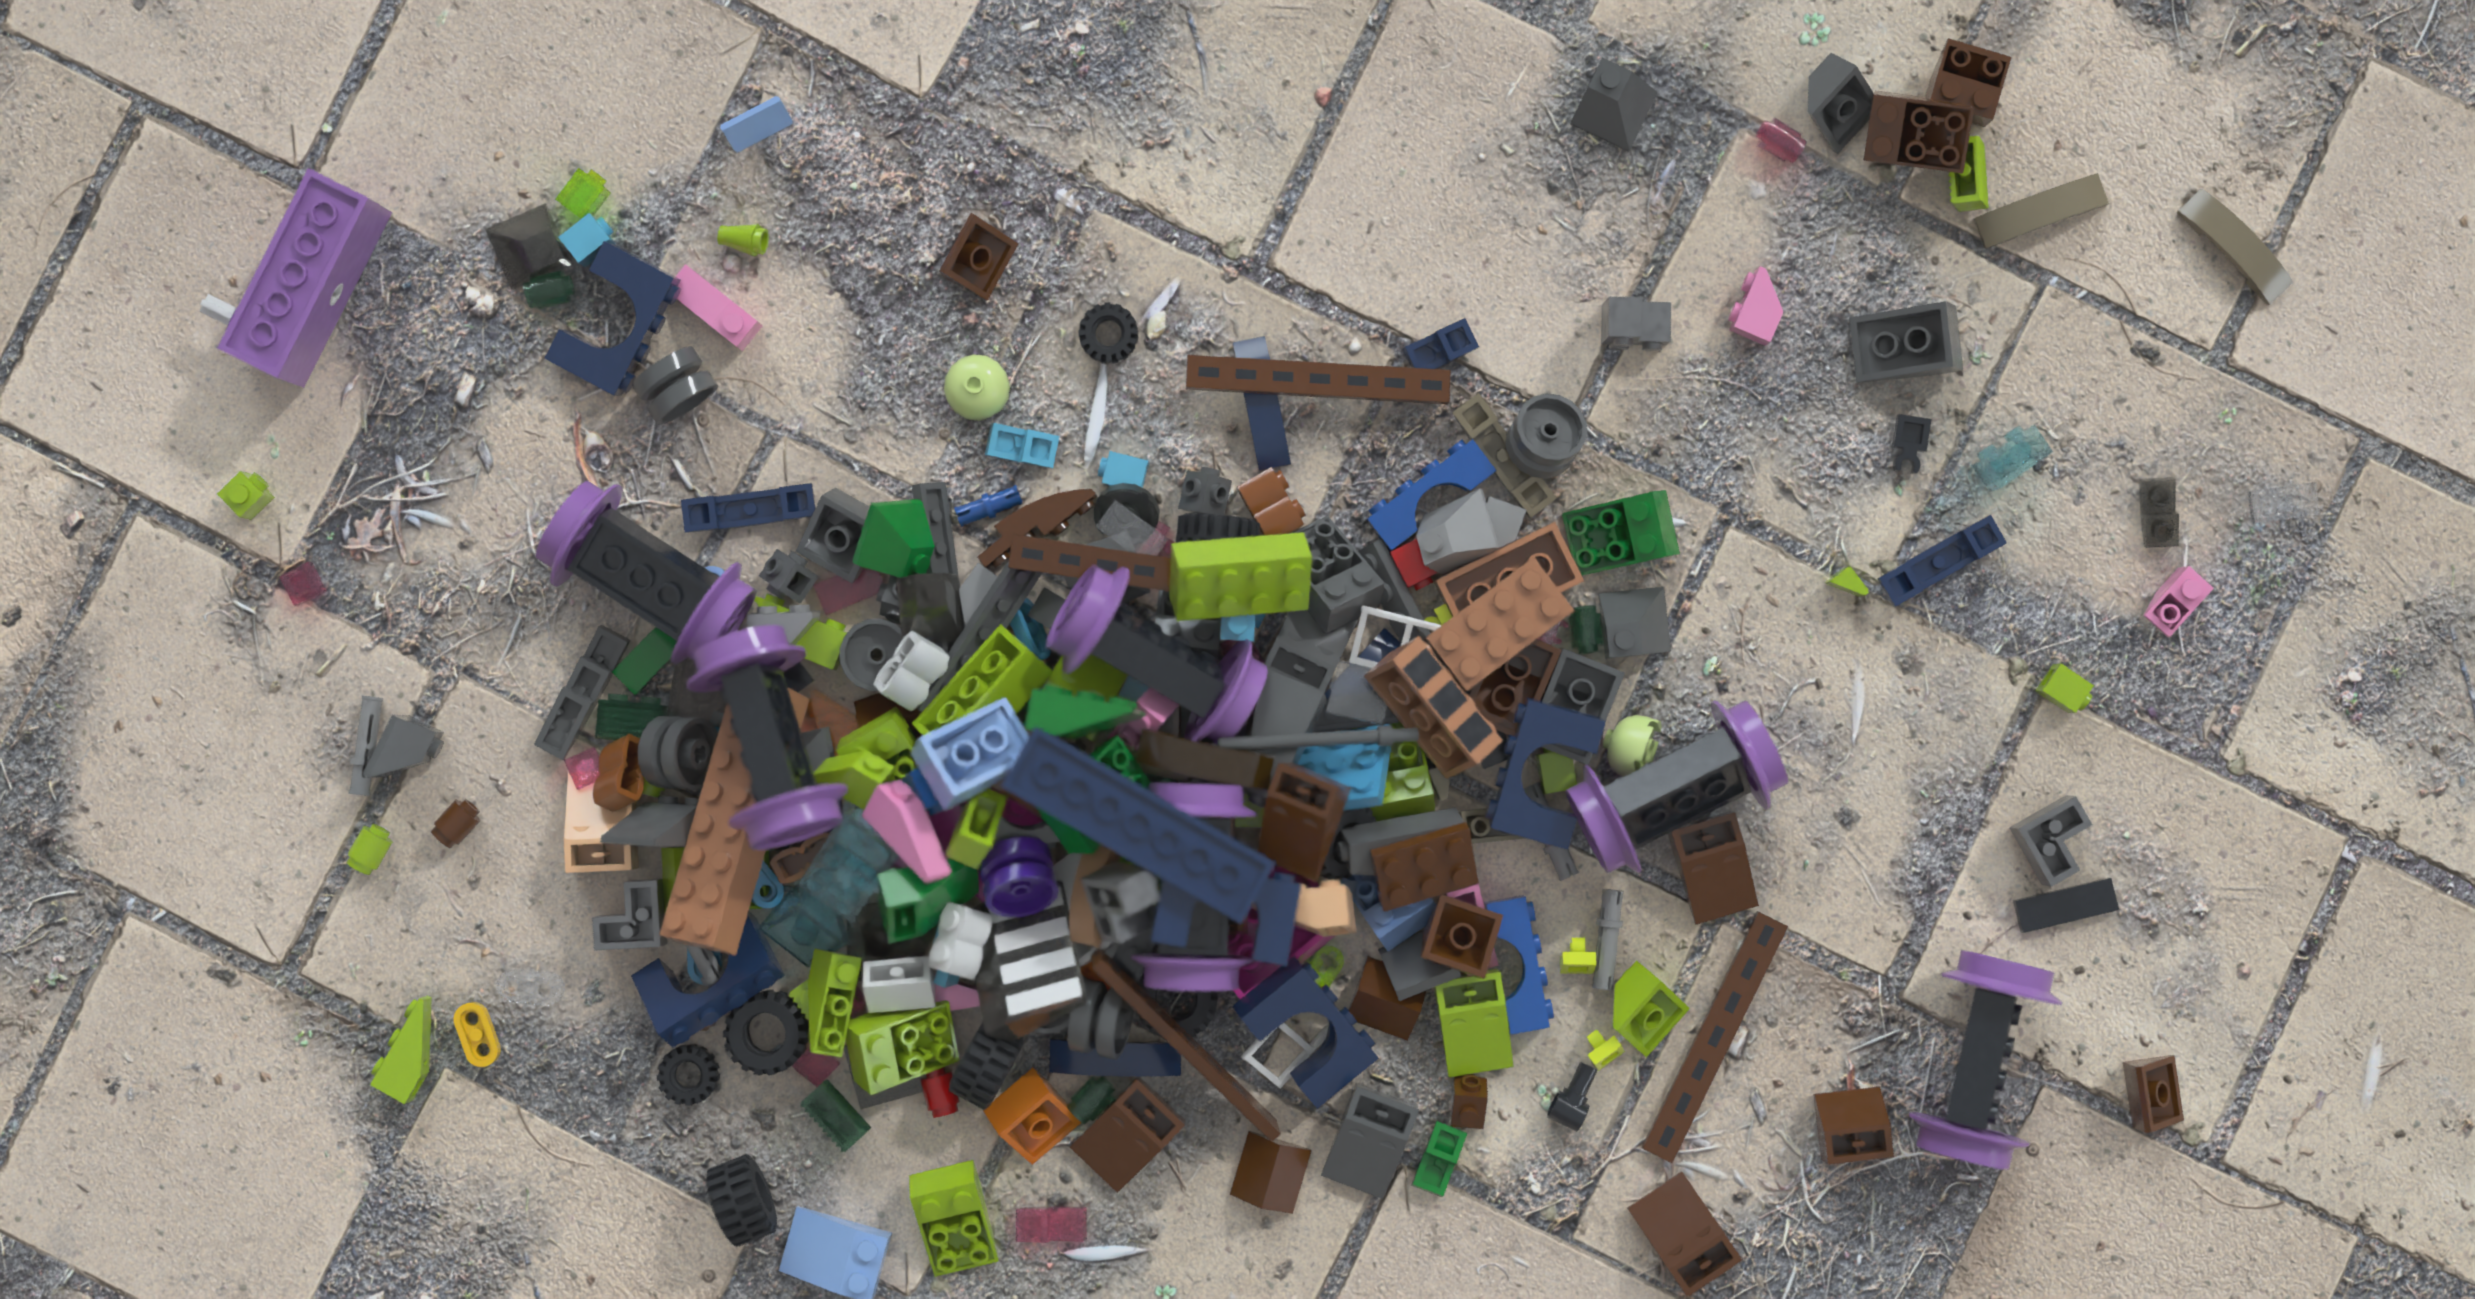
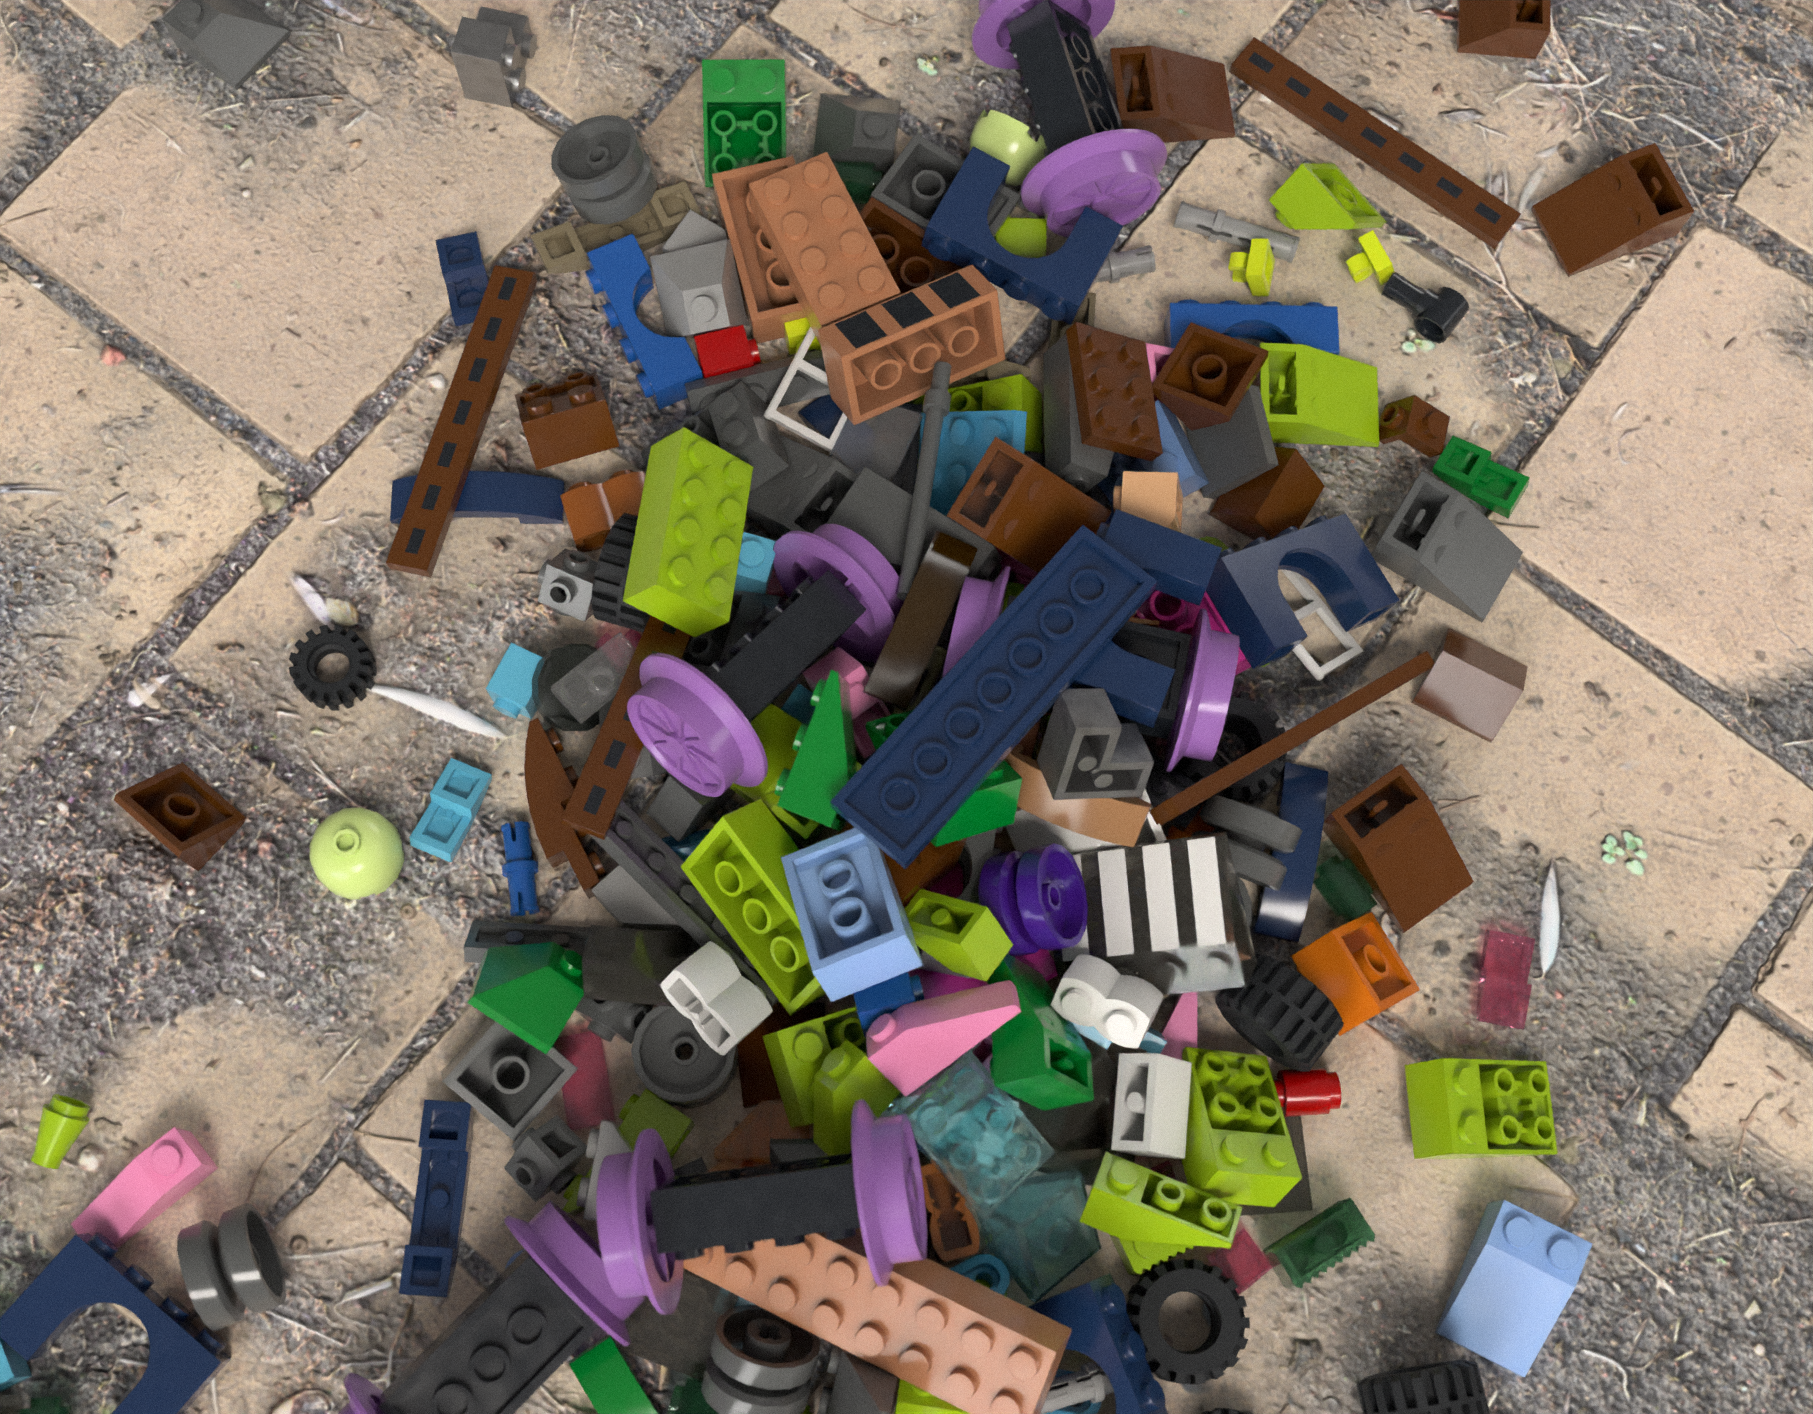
camera: 85 degrees left, 15 degrees down
none -> reddish brown slope [515,371,619,470]

